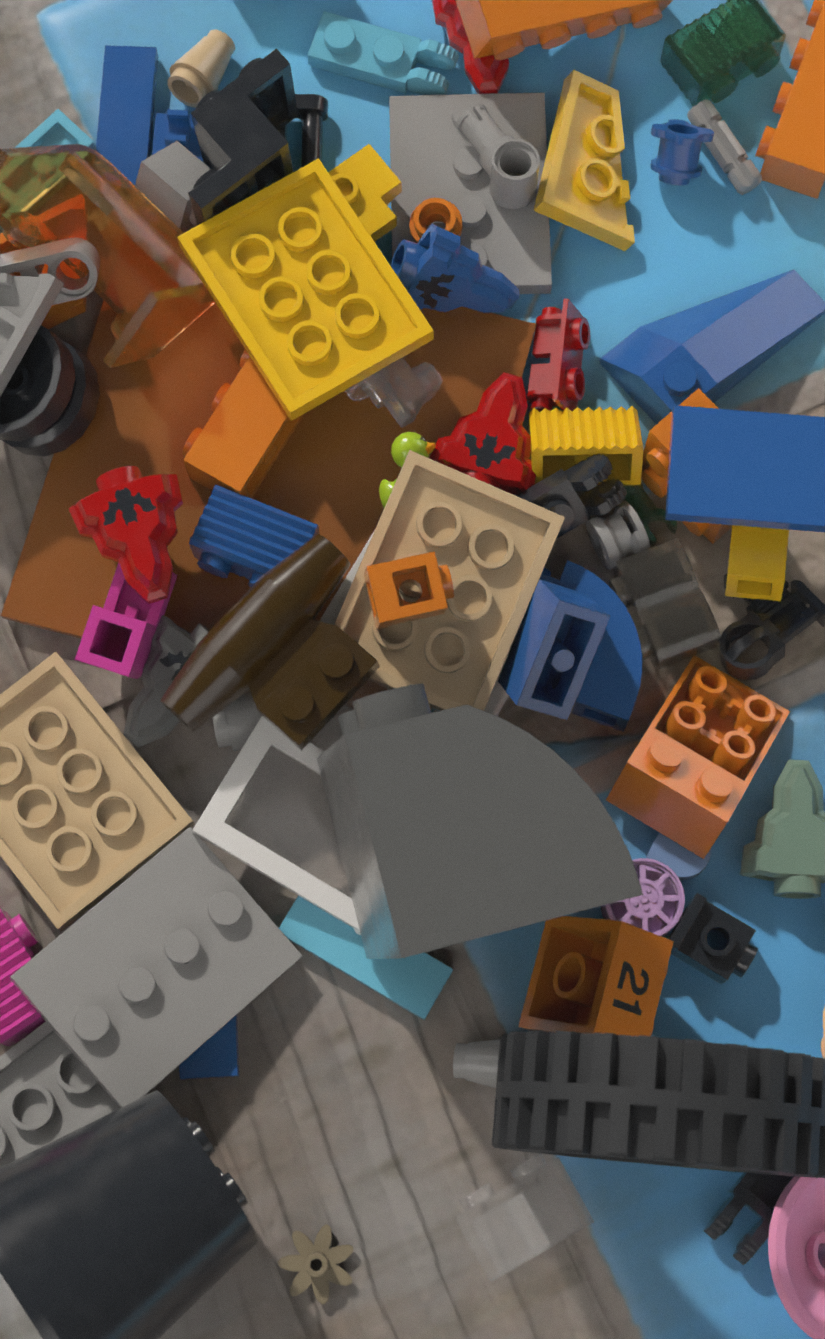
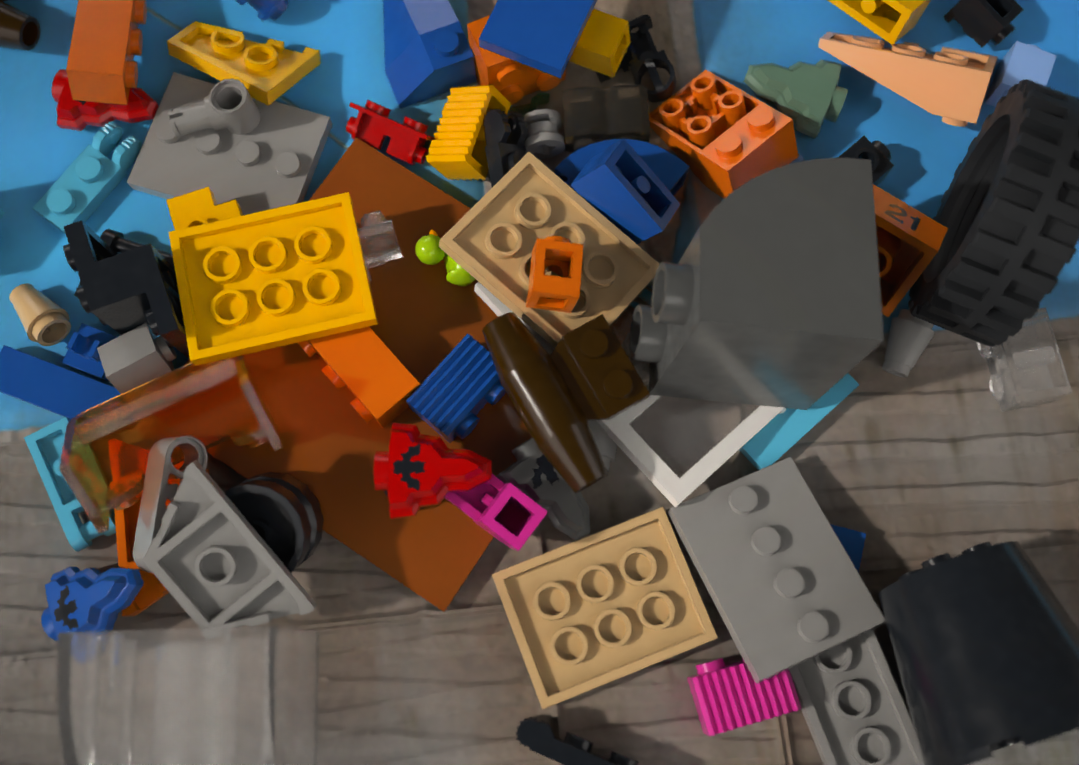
camera: 75 degrees left, 0 degrees up
dark tan plant [278,1224,354,1304] -> none
blue rock [390,224,519,313] -> none
orange plate [409,198,463,243] -> none
red rock [429,372,536,496] -> none

